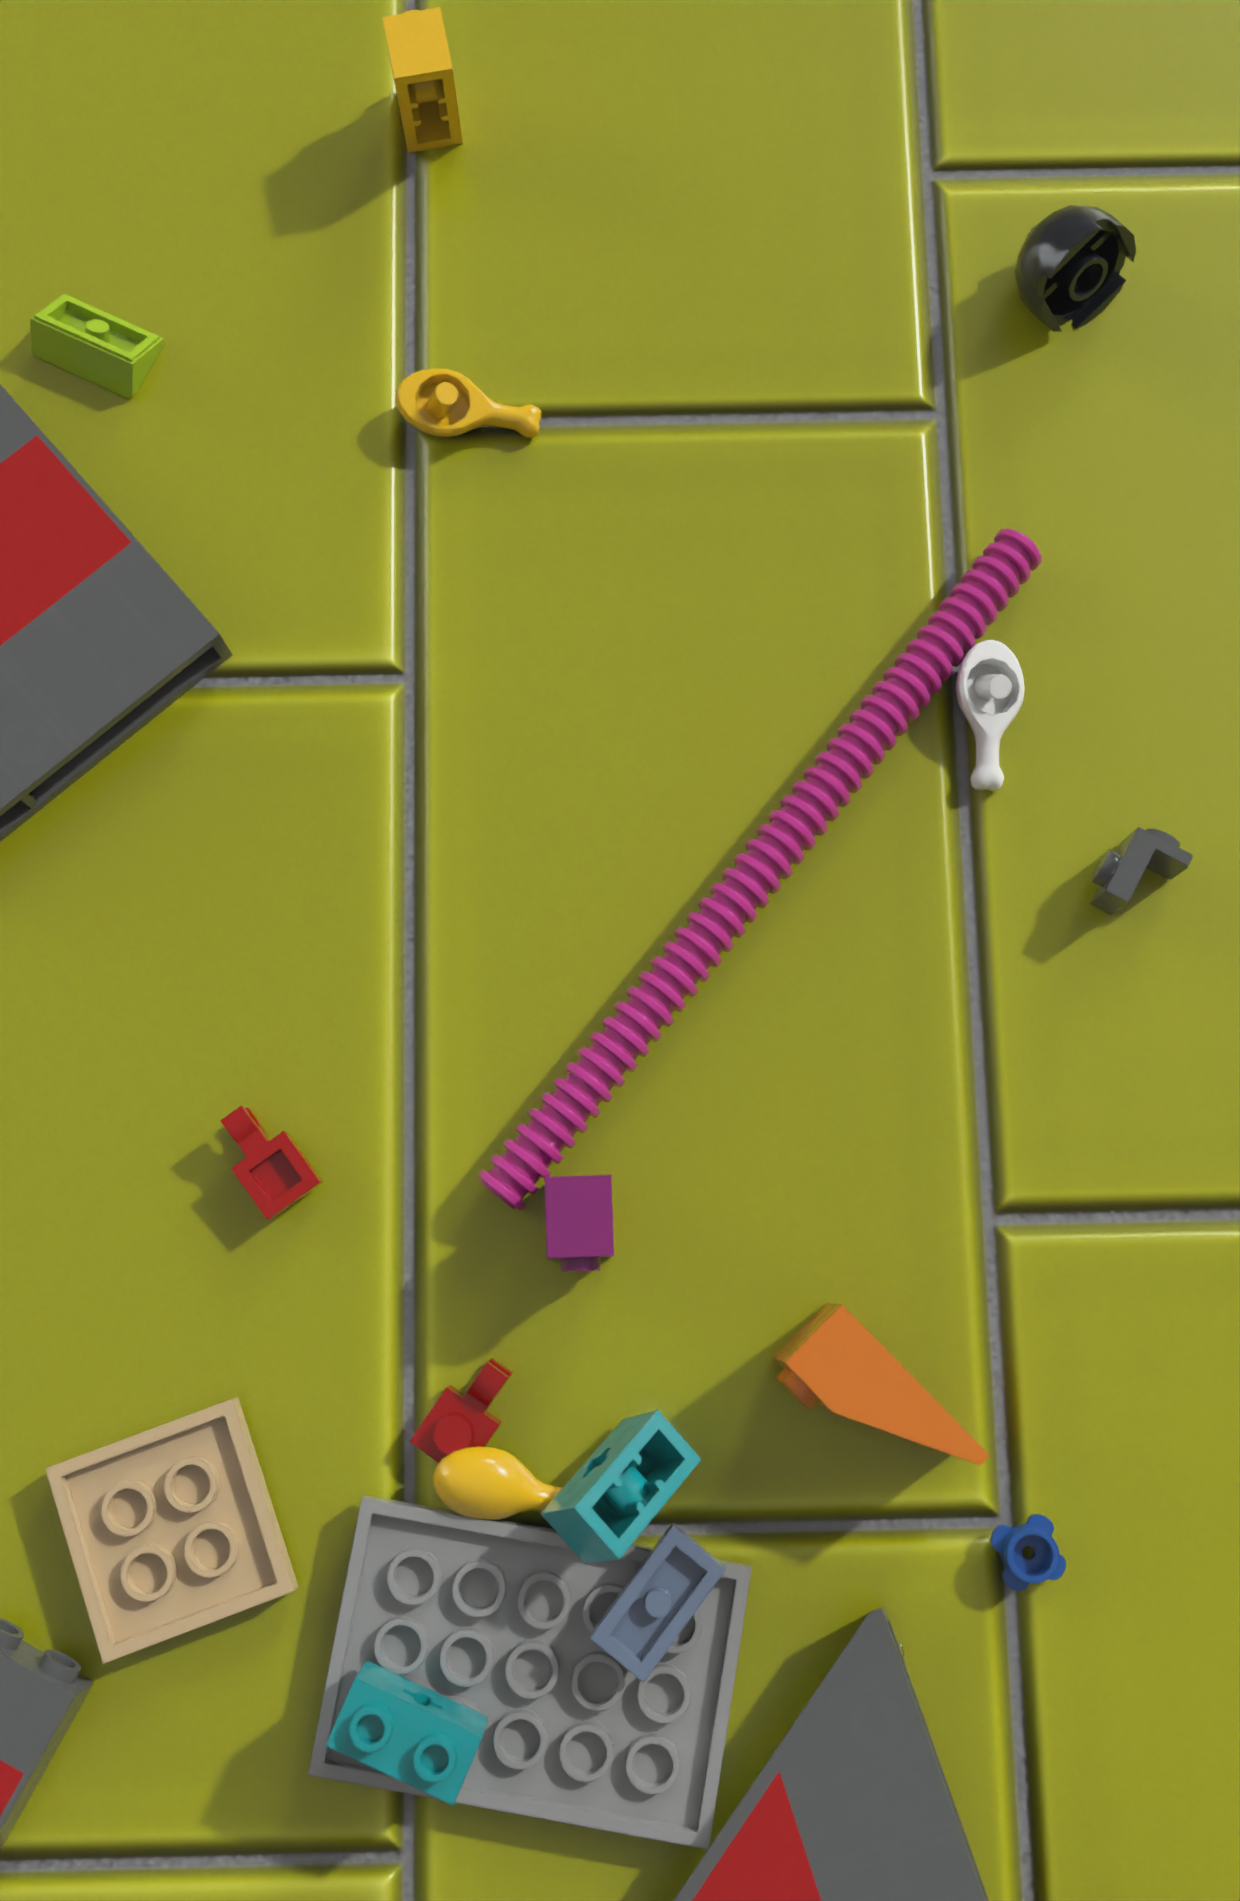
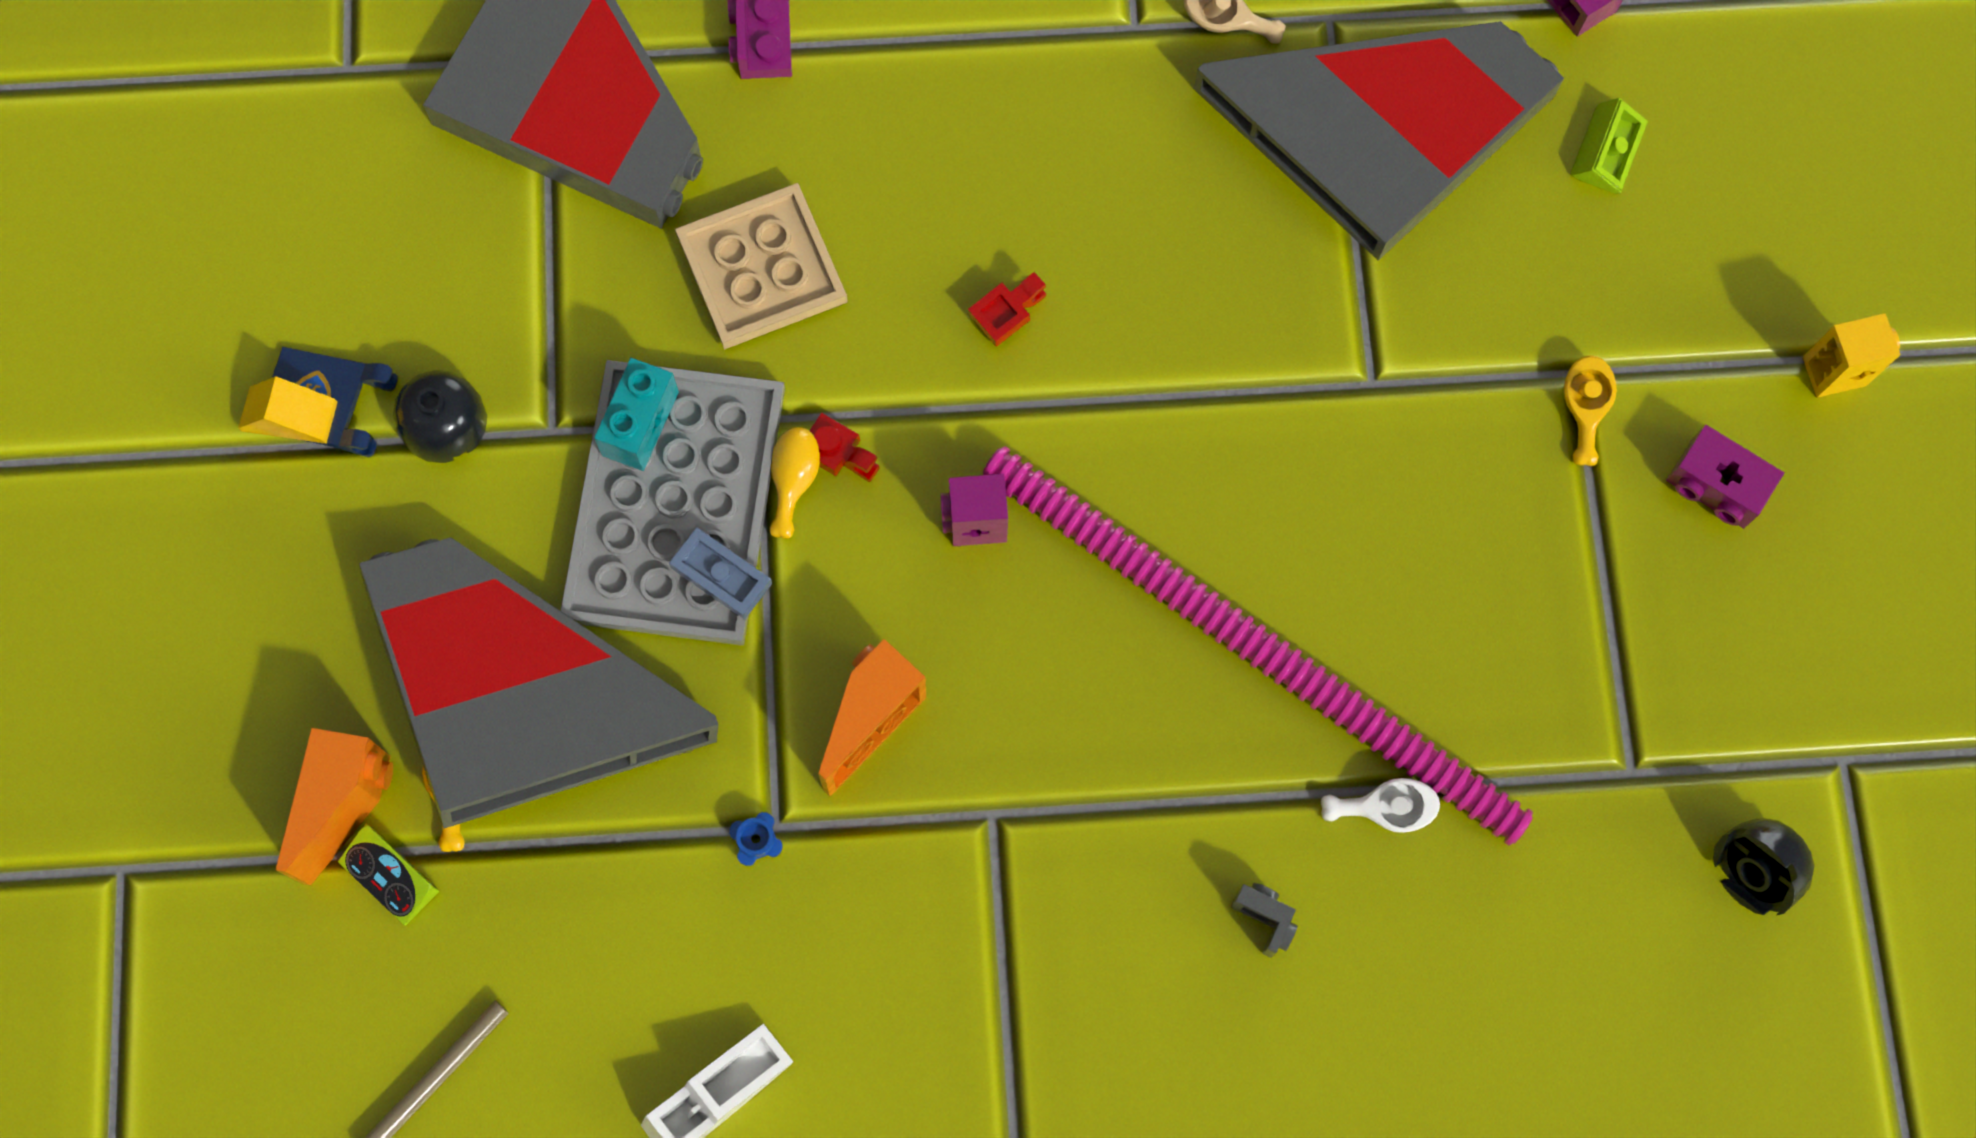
camera: 85 degrees right, 5 degrees down
teal brick [541,1410,702,1563] -> none
none -> magenta brick [1666,424,1785,529]

